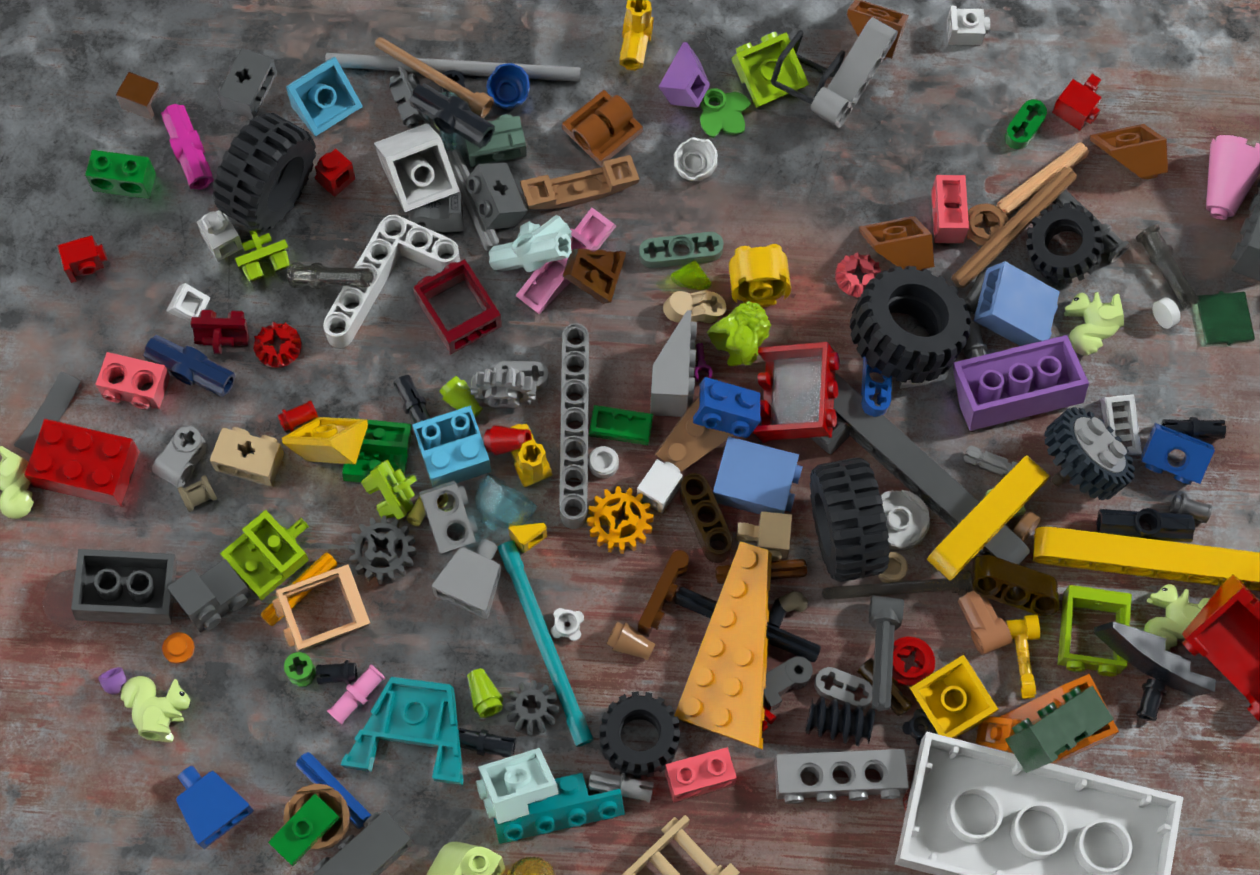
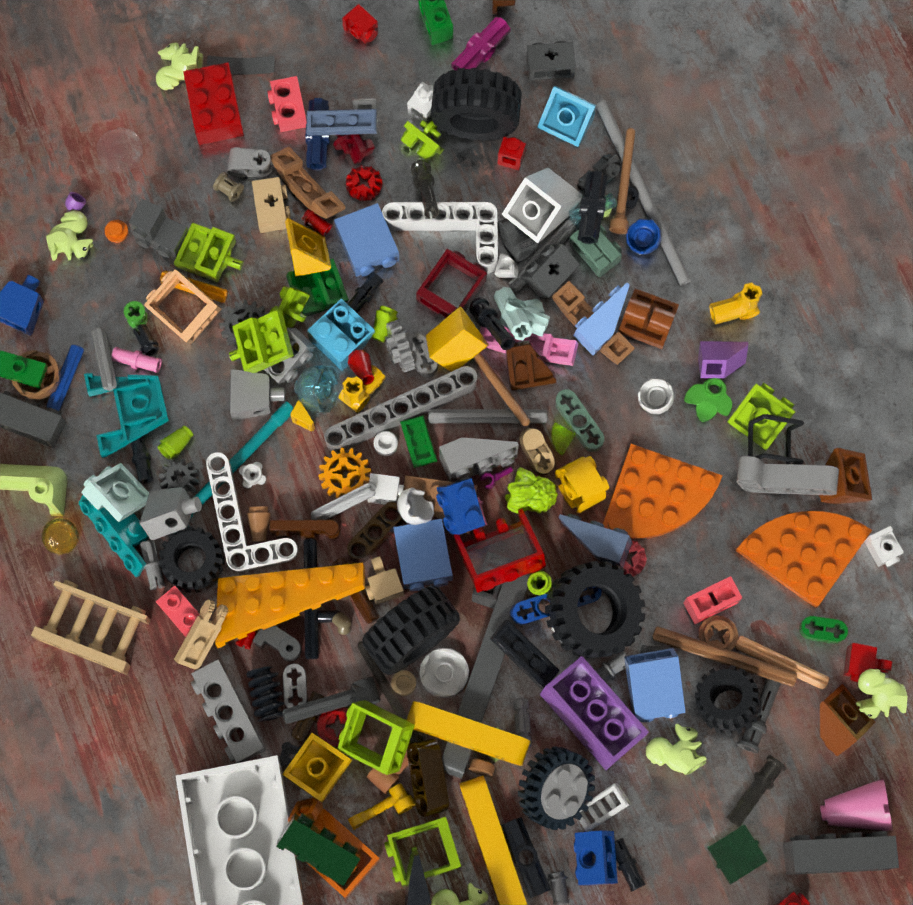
camera: 65 degrees right, 5 degrees up
dark grey brick [71,549,177,625] -> none
dark orange slope [859,216,935,271] -> none
white tile [1152,297,1181,329] -> none
none -> light grey axle [91,327,117,391]
none -> light grey torso [140,487,202,540]
none -> tan hinge [174,599,228,670]
none -> white beam [206,452,298,572]
none -> lime plate [229,310,294,373]
none -> medium nougat slope [270,146,346,219]
none -> sand blue tile [306,109,377,136]
none -> light grey axle [311,483,376,520]
none -> medium blue brick [334,203,399,277]
none -> lime window [337,700,415,775]
none -> white hair [397,487,434,525]
none -> yellow slope [426,307,489,372]
none -> light grey axle [428,409,547,423]
none -> black pin [469,297,515,350]
none -> medium nougat piece [473,352,530,426]
none -> black tile [490,620,560,689]
none -> white tile [494,253,519,278]
none -> lime cone [527,571,552,595]
none -> sand blue slope [559,514,632,568]
none -> light blue slope [573,283,630,355]
none -> orange plate [603,444,723,539]
none -> orange plate [736,511,872,608]
none -> yellowish green animal [856,669,908,719]

